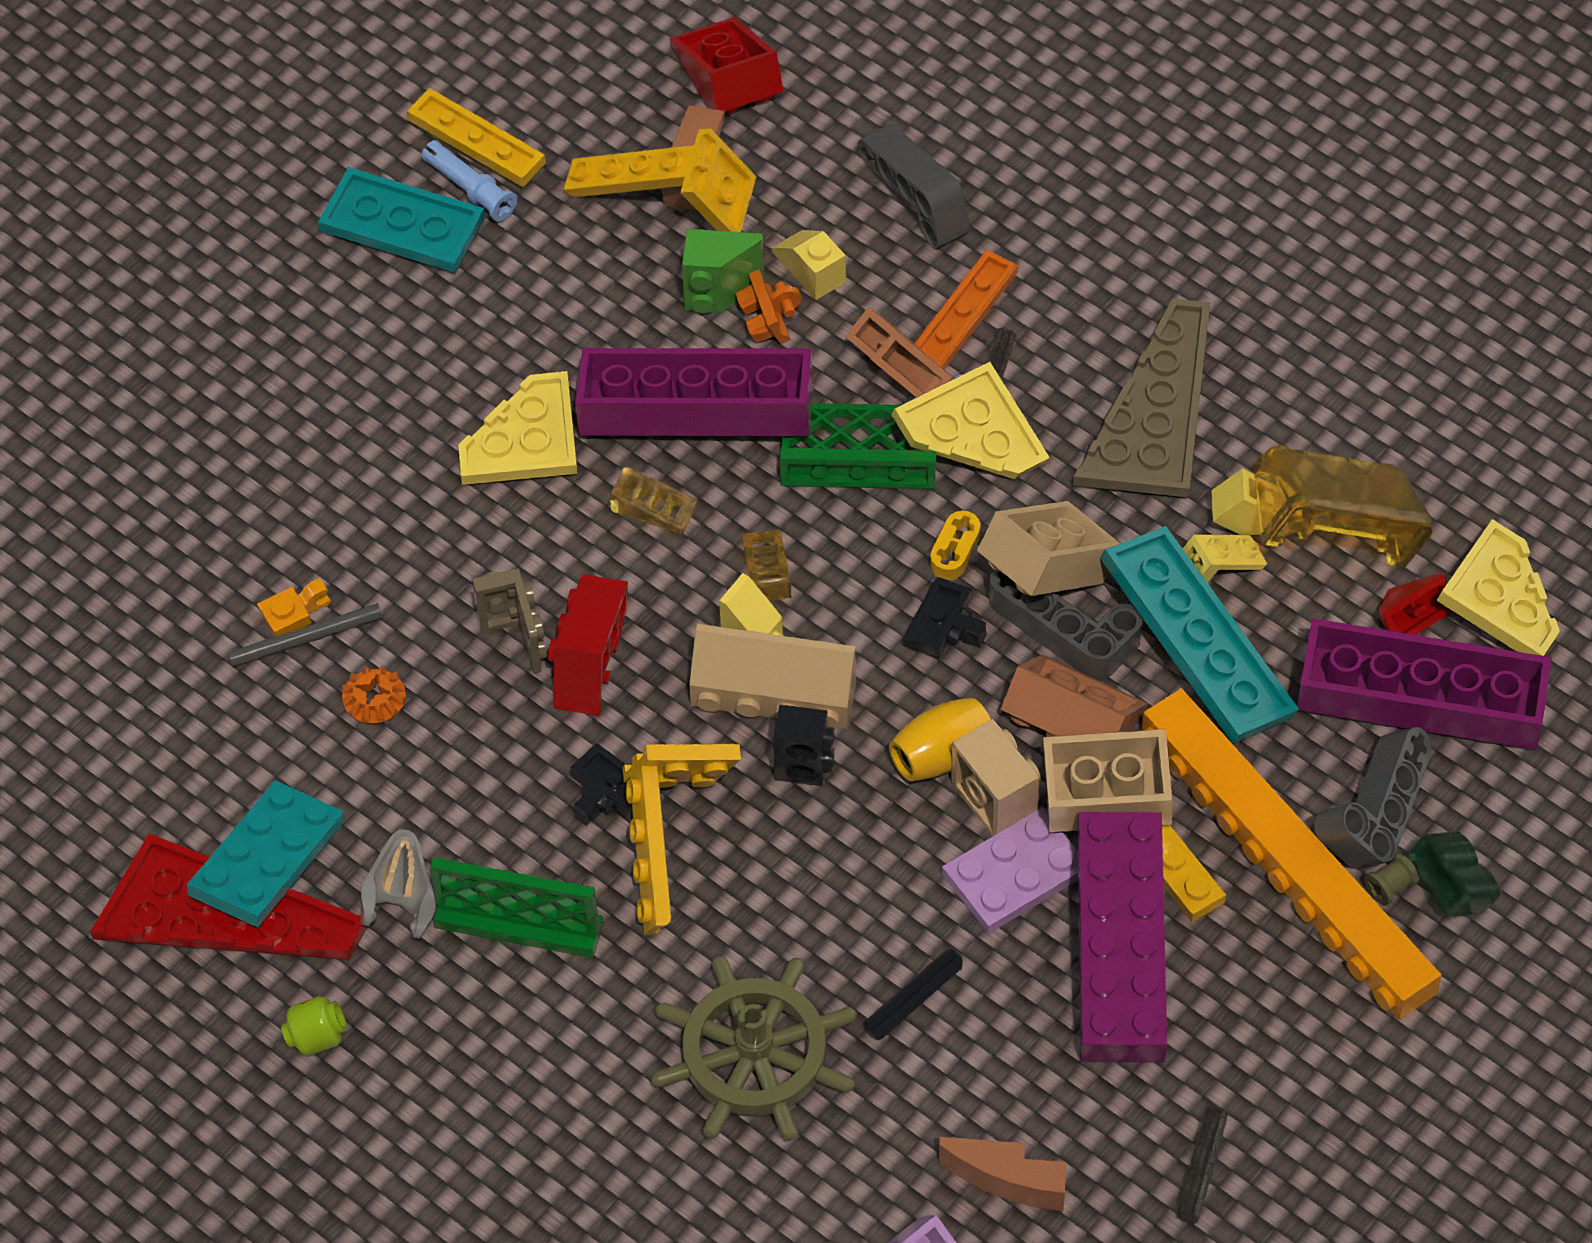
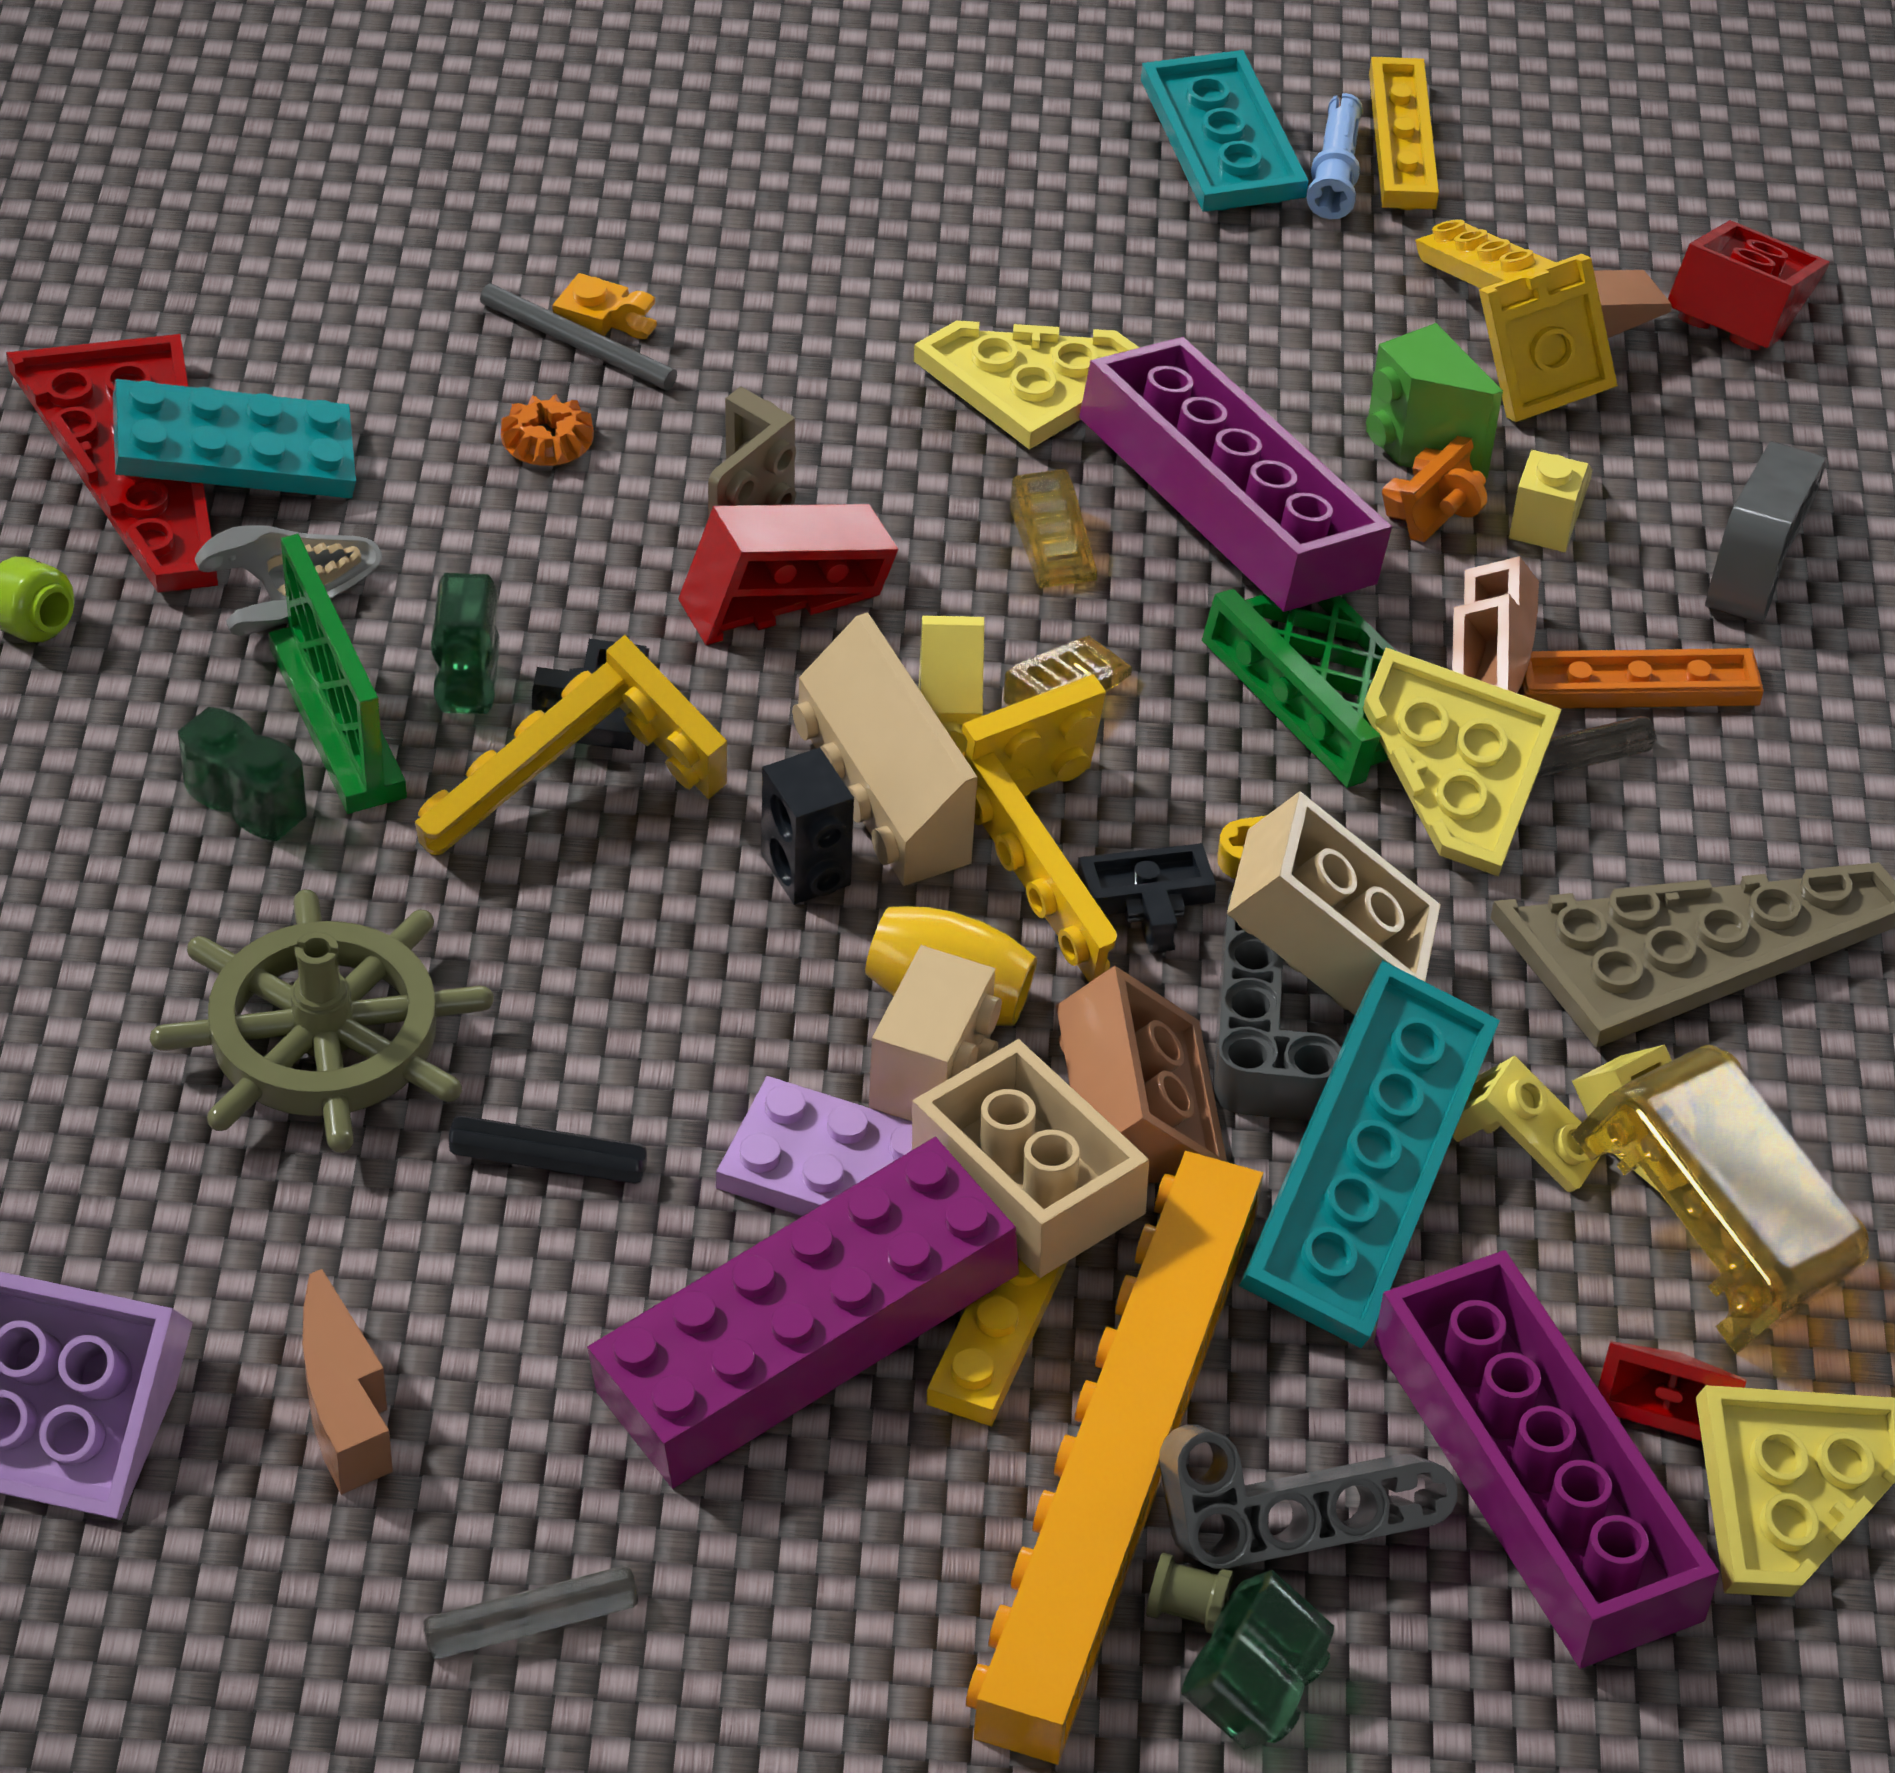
camera: 50 degrees right, 10 degrees down
none -> clear green brick [178,707,307,841]
none -> clear green brick [431,573,500,714]
none -> yellow bracket [962,674,1117,982]

